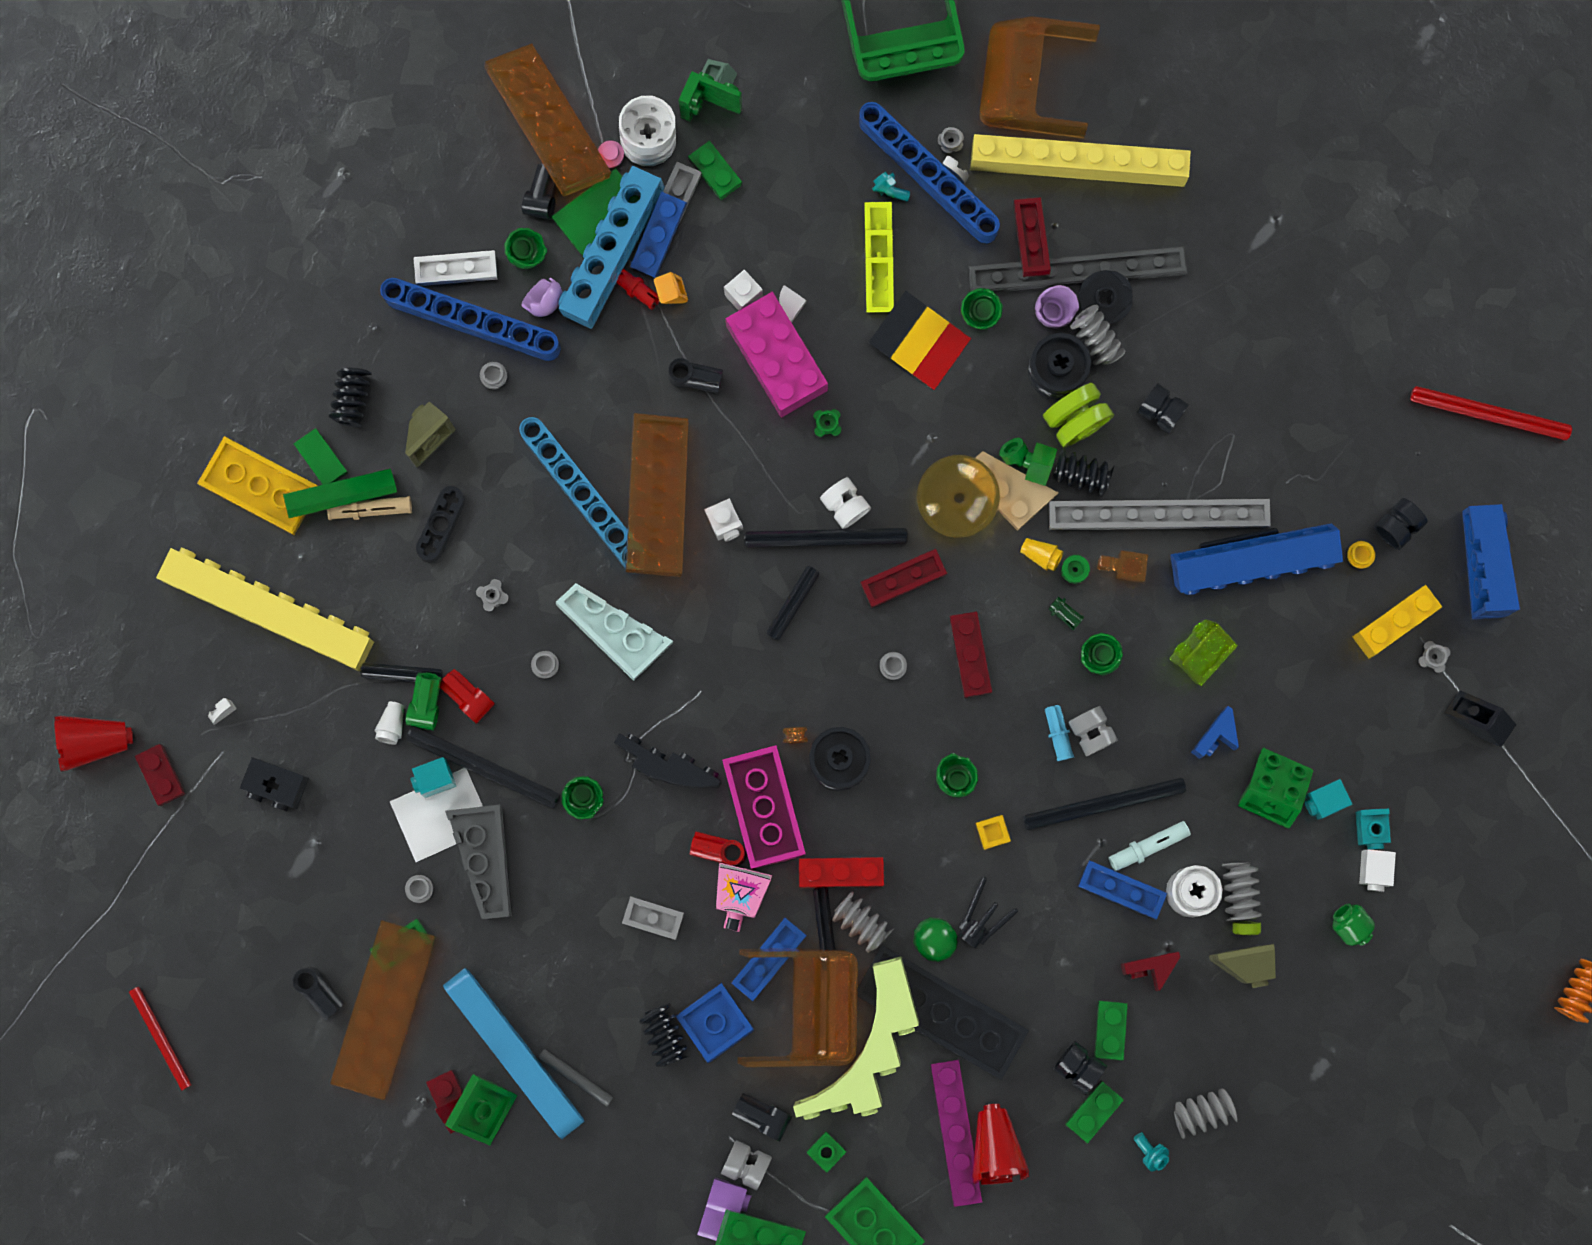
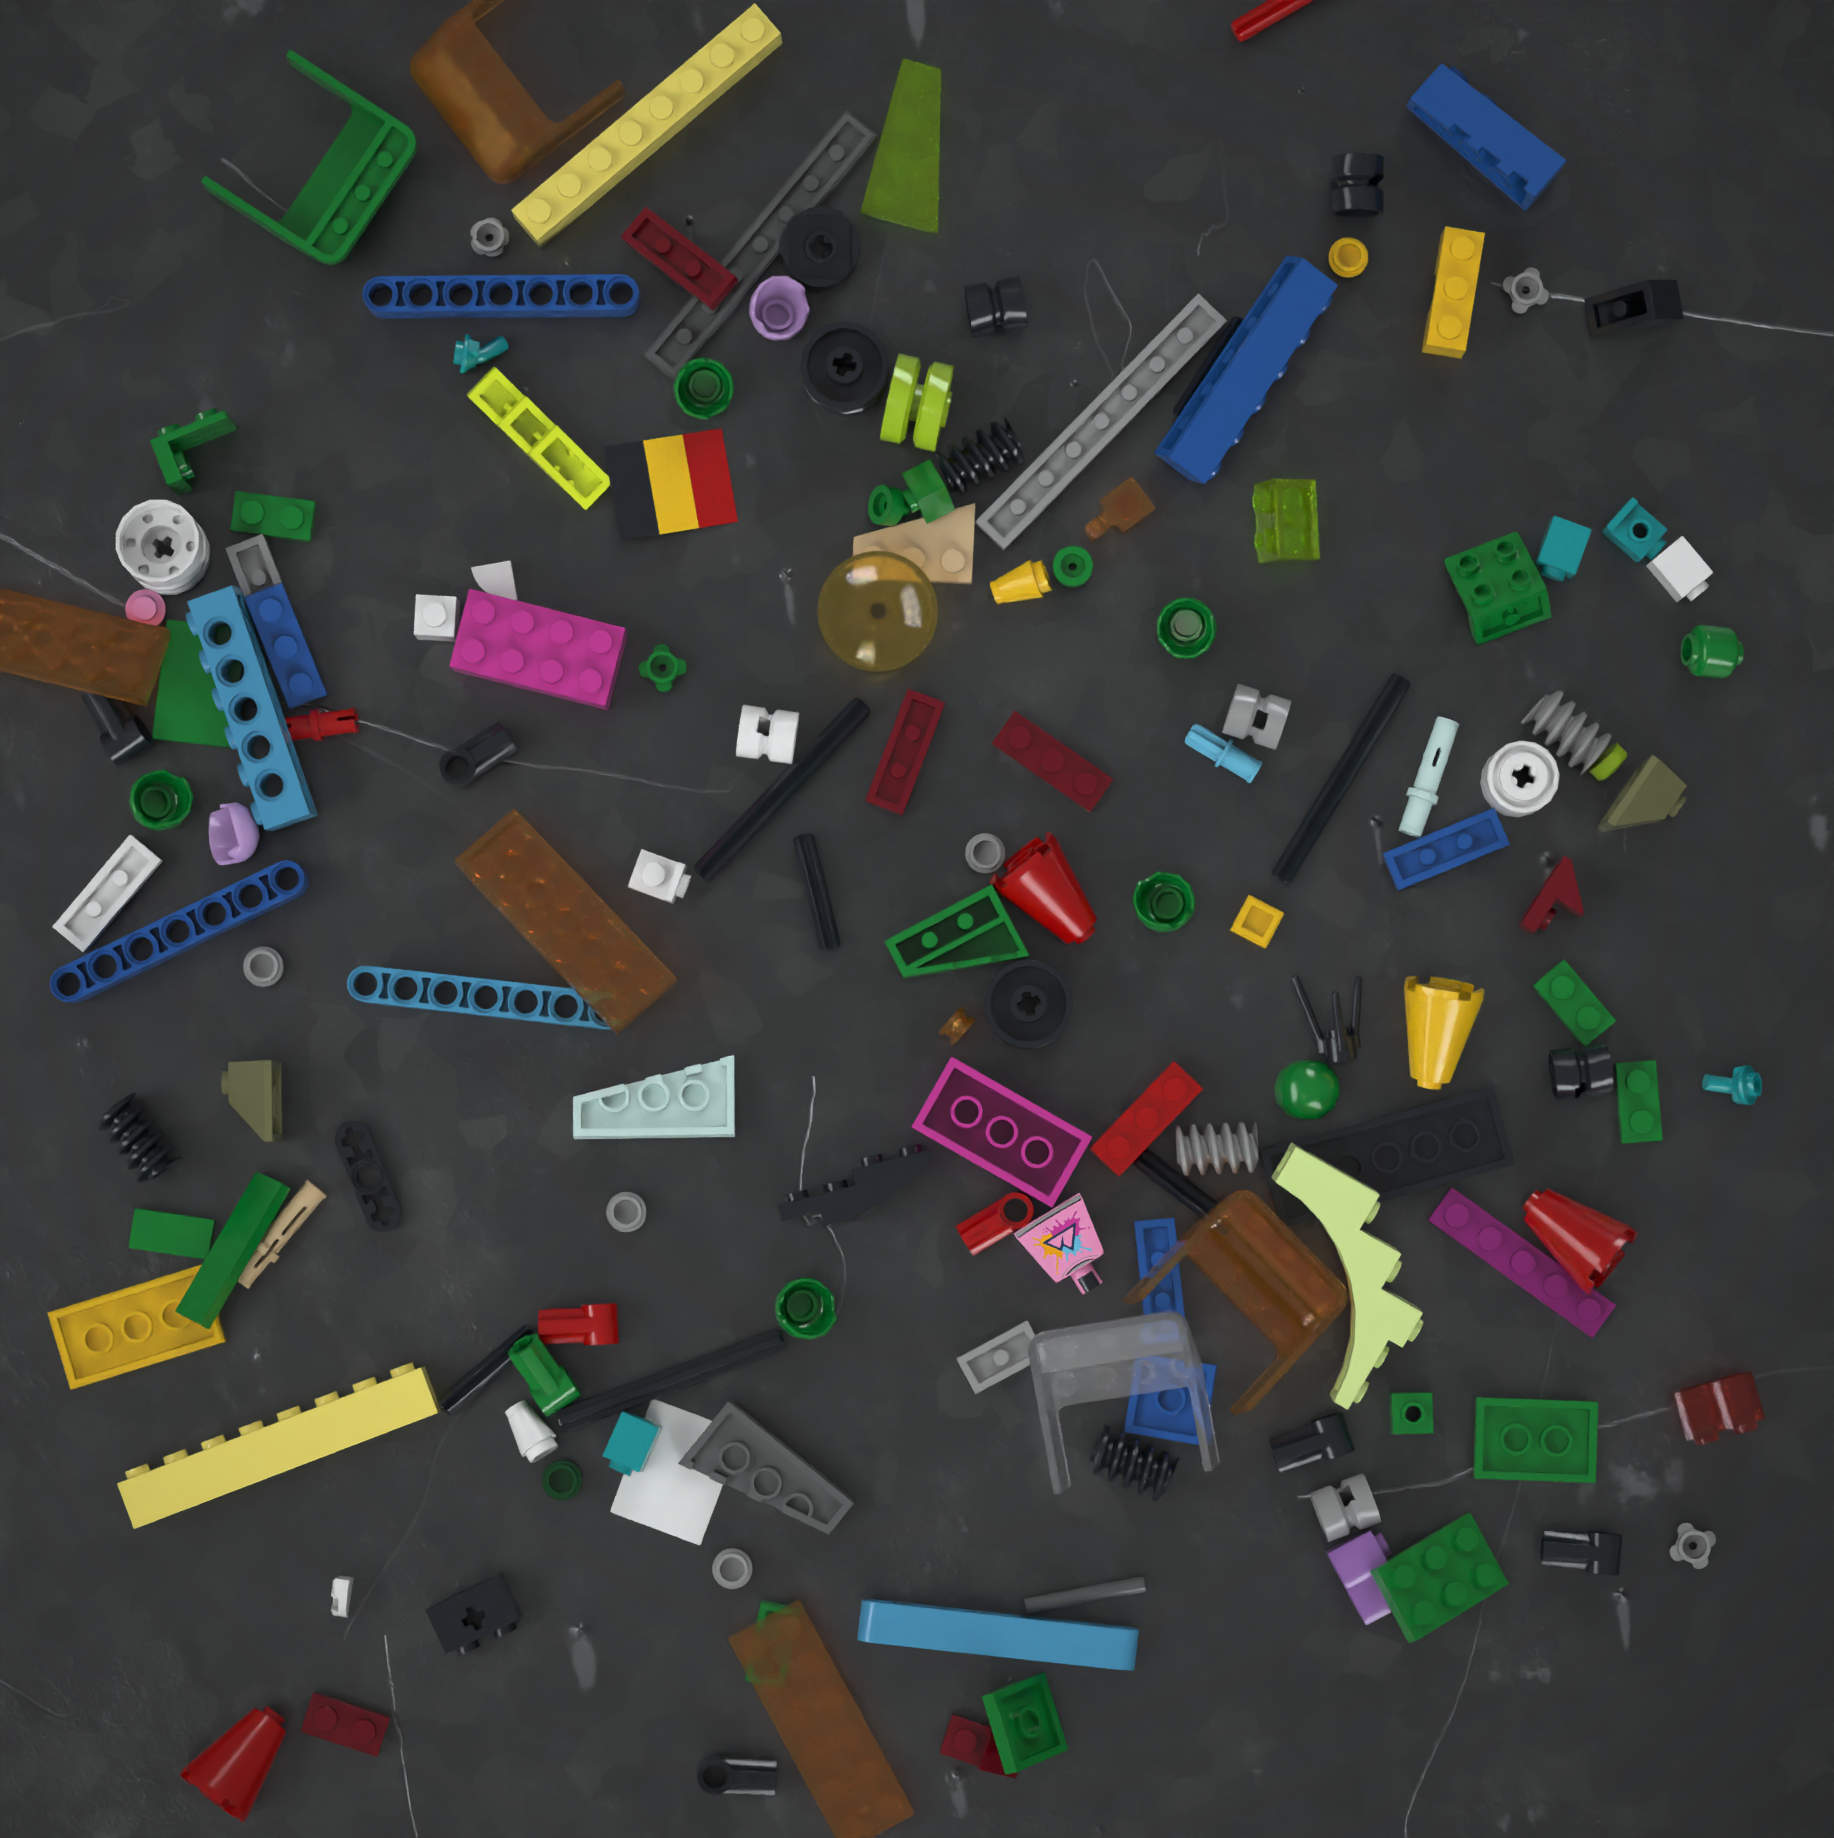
camera: 45 degrees left, 5 degrees up
light grey plate [476,579,509,611] -> none
light orange slope [654,272,688,304] -> none
sand green slope [702,59,737,84] -> none
white tile [942,156,969,185] -> none
dark green pin [1048,596,1084,630] -> none
light grey piece [1070,305,1126,365] -> none
light grey piece [1174,1088,1237,1139] -> none
blue slope [1191,706,1239,759] -> none
none -> dark green plate [542,1460,582,1501]
none -> clear neon green wing [861,59,941,234]
none -> green wedge [884,885,1029,979]
none -> red cone [989,832,1097,944]
none -> clear windscreen [1028,1311,1220,1495]
none -> yellow cone [1404,976,1485,1089]

